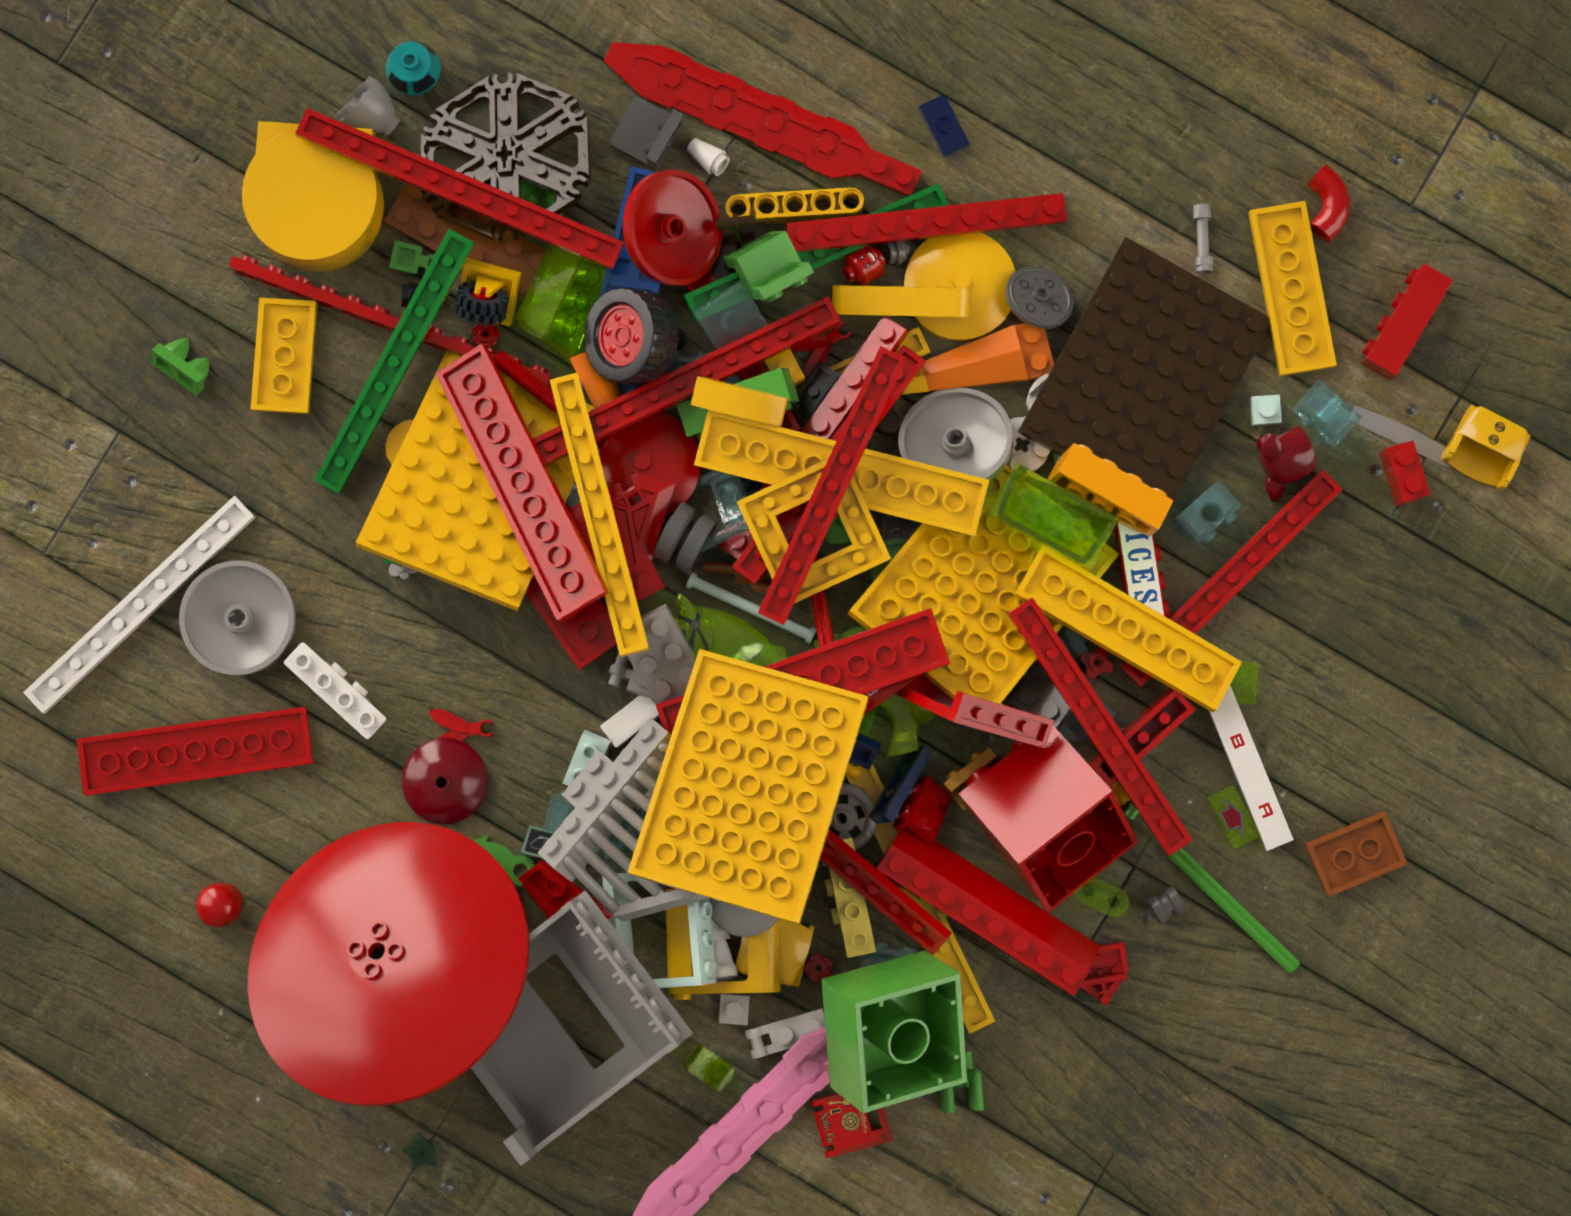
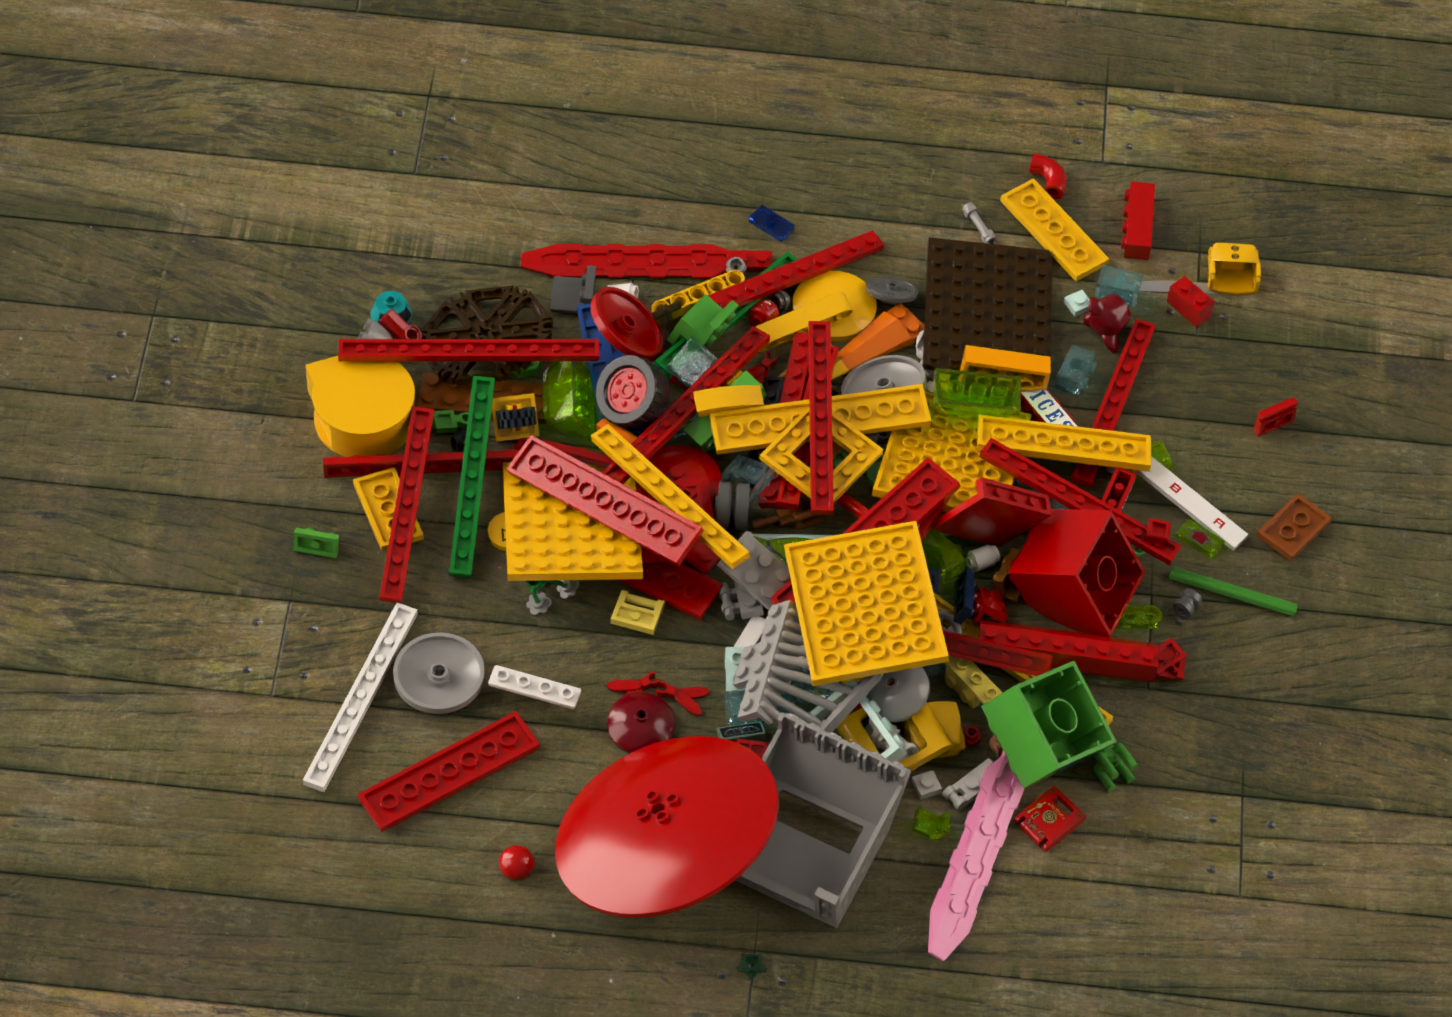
camera: 25 degrees left, 30 degrees down
none -> red piece [379,308,422,339]
none -> red plate [379,406,434,604]
none -> light yellow plate [611,590,665,635]
none -> red piece [656,681,709,716]
none -> light grey plate [726,257,746,273]
none -> white brick [966,545,1000,572]
none -> red tile [1145,518,1171,544]
none -> red plate [1253,397,1298,437]

